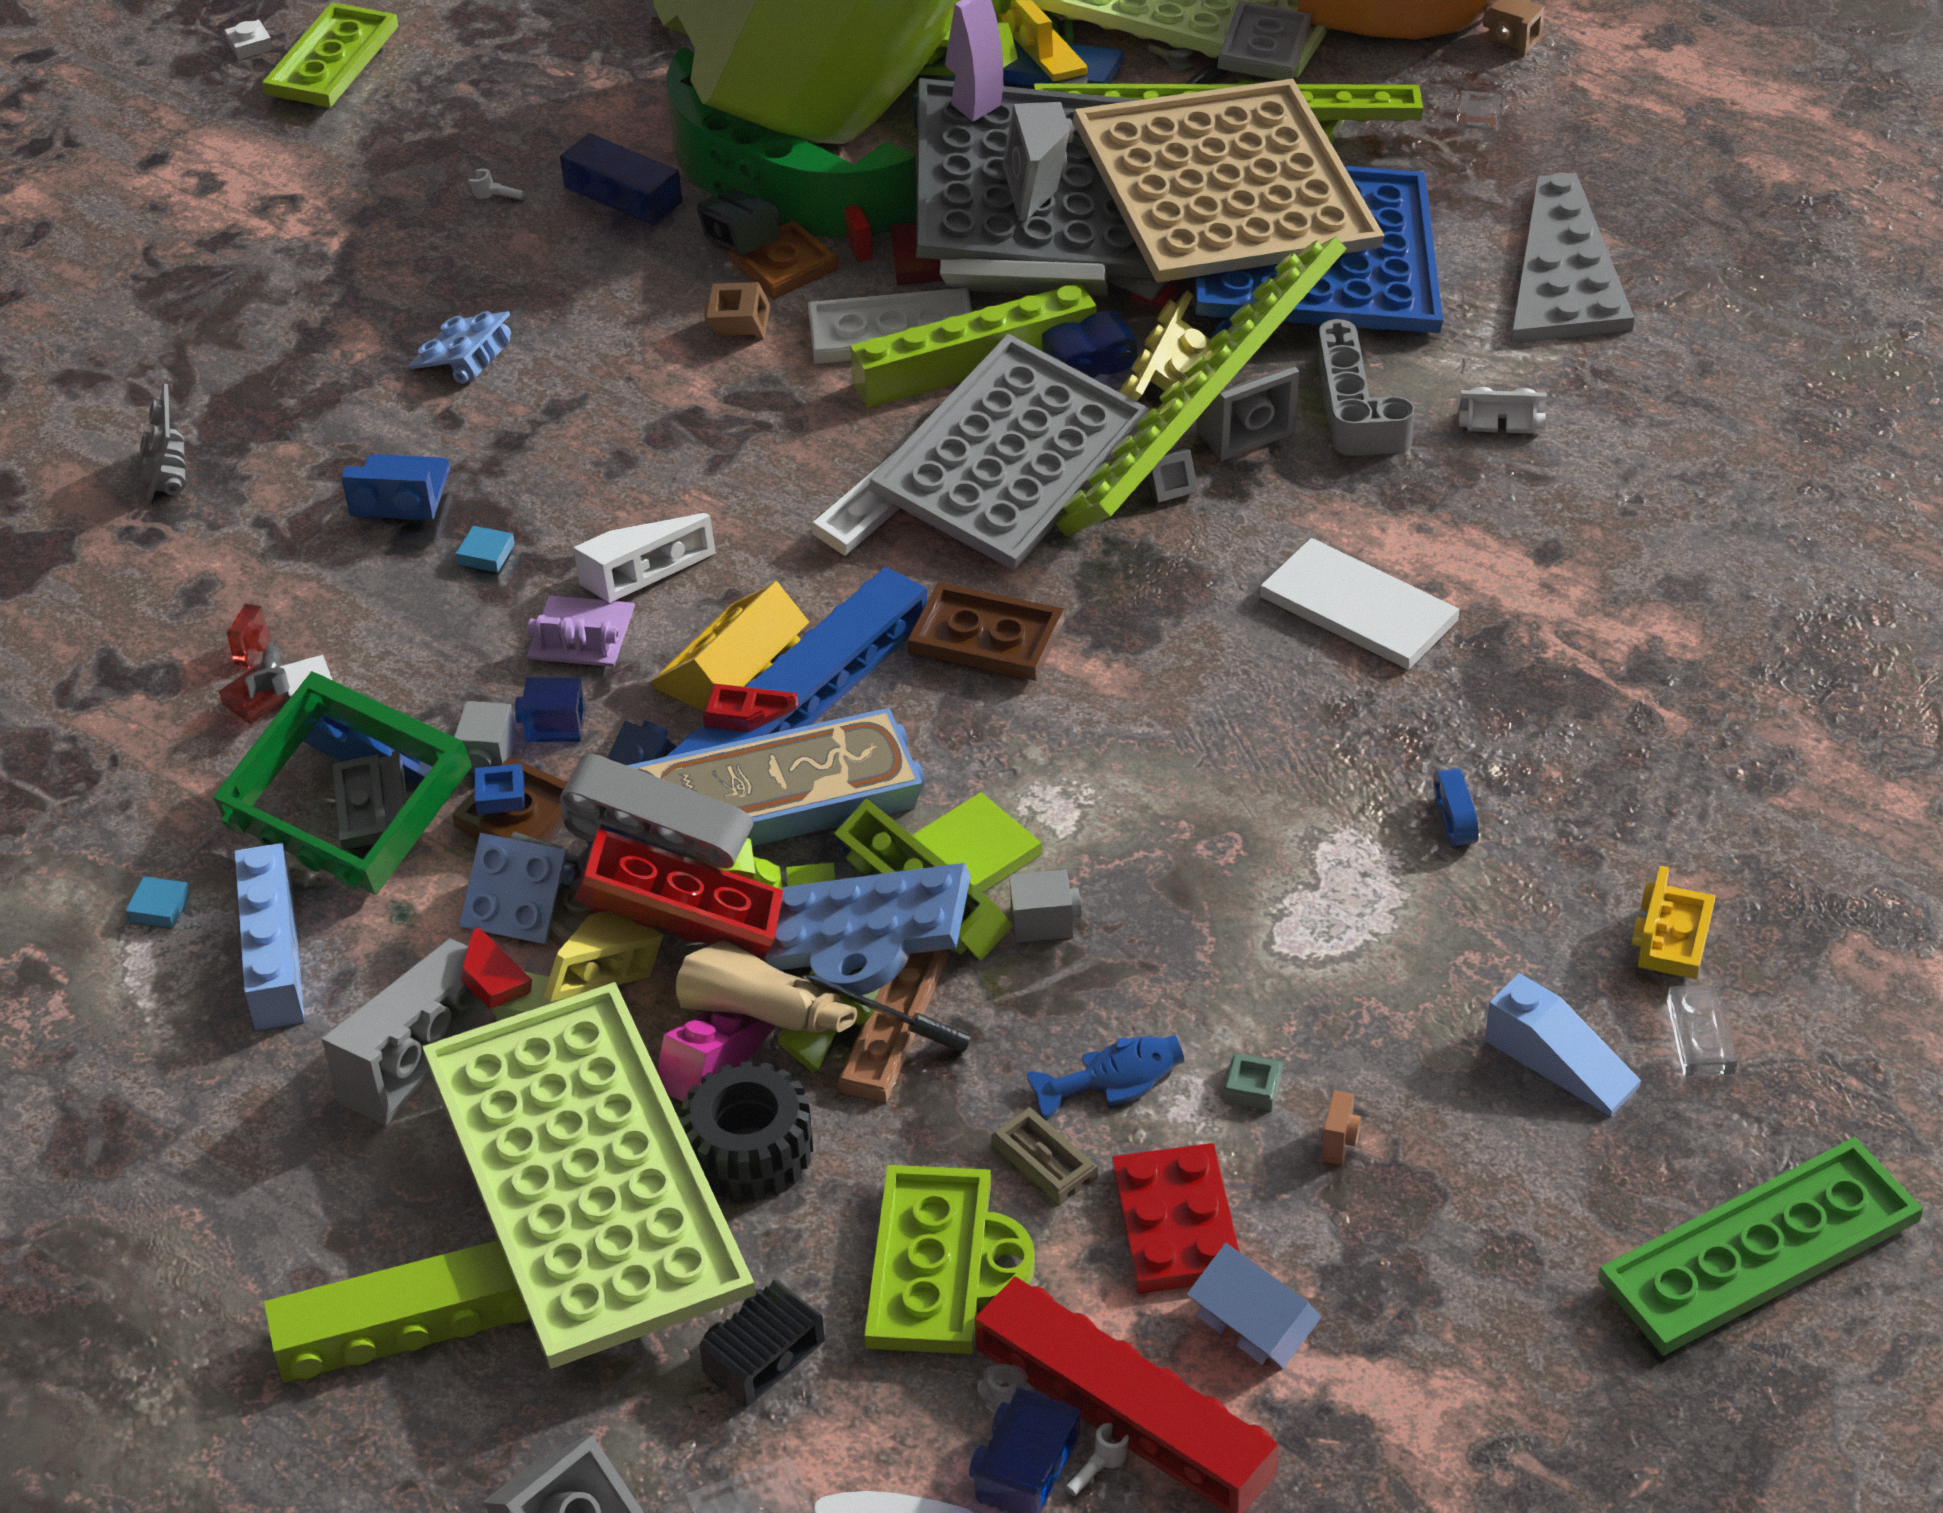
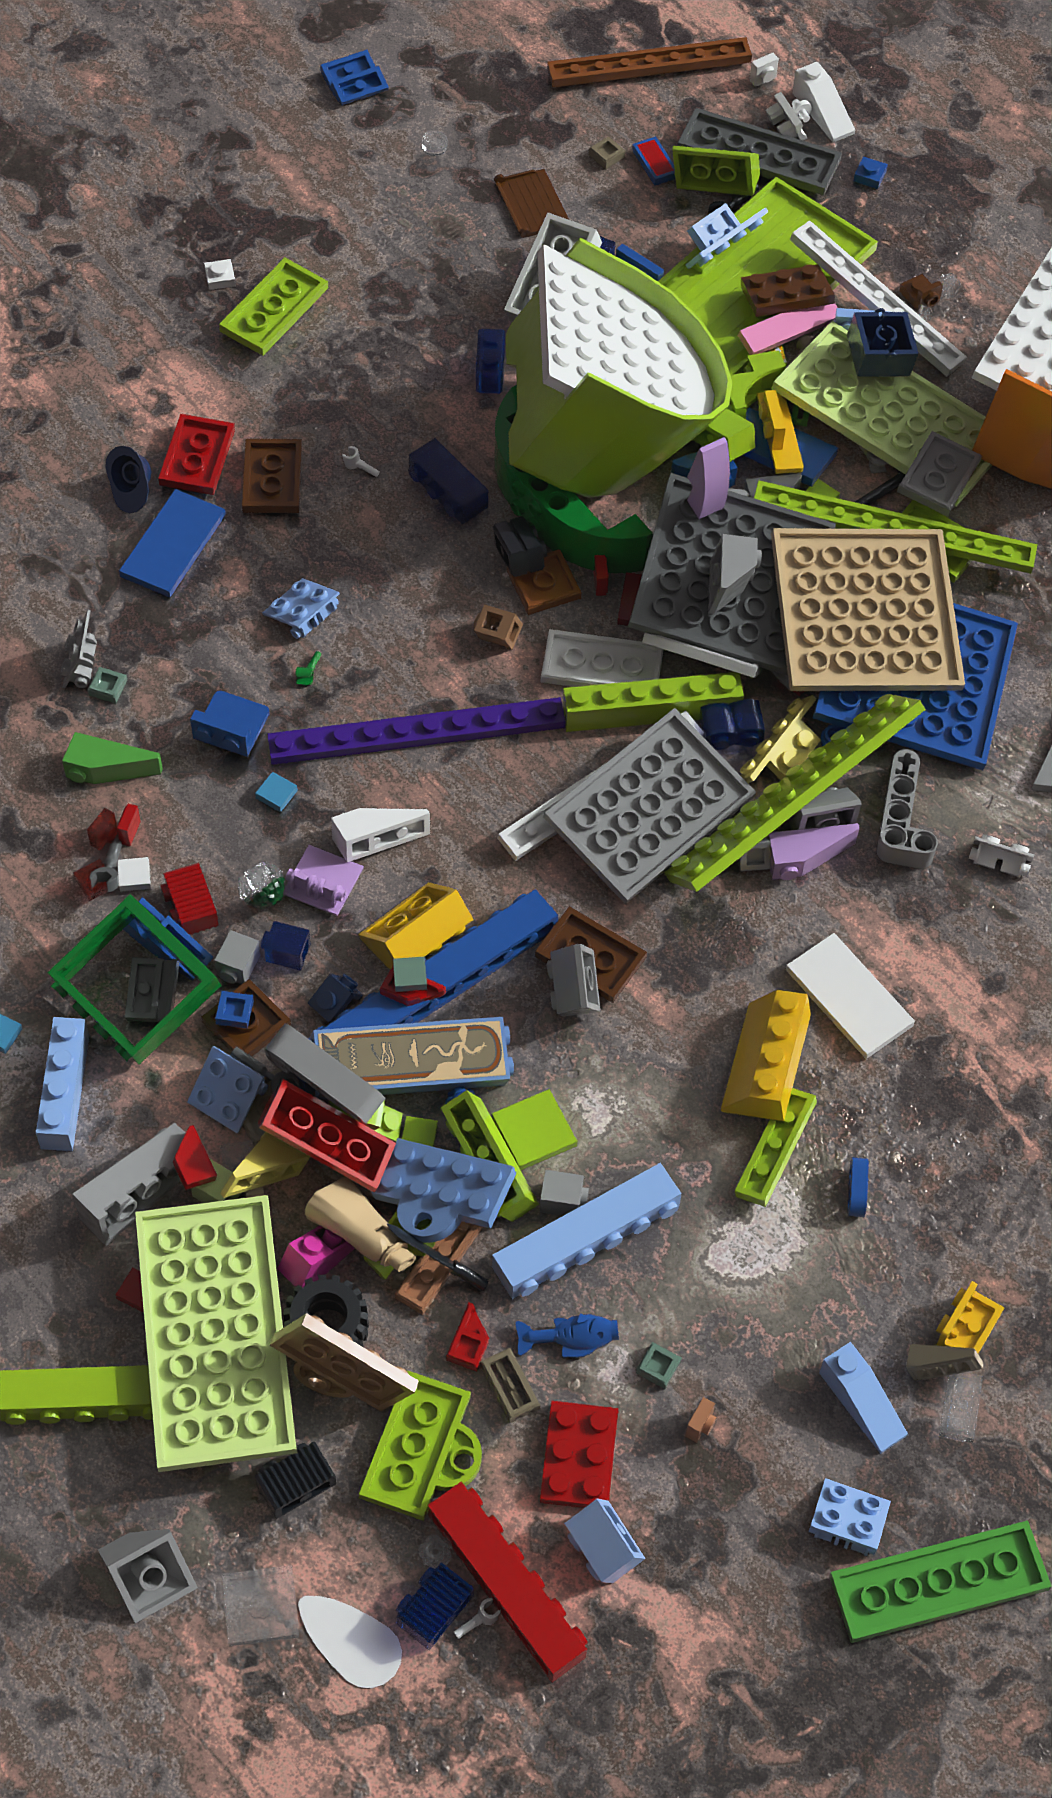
camera: 10 degrees right, 15 degrees up
none -> bright green slope [62,732,163,784]
none -> sand green tile [88,667,127,703]
none -> dark blue piece [105,445,152,514]
none -> red tile [115,1267,144,1313]
none -> red tile [116,803,141,846]
none -> blue tile [119,489,226,597]
none -> red plate [158,414,235,495]
none -> red brick [160,862,219,935]
none -> clear piece [237,861,285,909]
none -> reddish brown plate [242,439,302,513]
none -> dark purple plate [267,697,566,765]
none -> medium nougat plate [270,1313,419,1411]
none -> green hand [296,651,322,685]
none -> sand green tile [393,956,427,992]
none -> red tile [446,1302,489,1372]
none -> clear blue brick [476,329,505,394]
none -> light blue brick [492,1163,682,1299]
none -> light grey slope [547,944,601,1016]
none -> yellow slope [721,990,811,1121]
none -> lime plate [735,1088,817,1207]
none -> lavender slope [768,823,859,880]
none -> light blue hinge [808,1478,891,1556]
none -> dark tan slope [906,1344,983,1380]

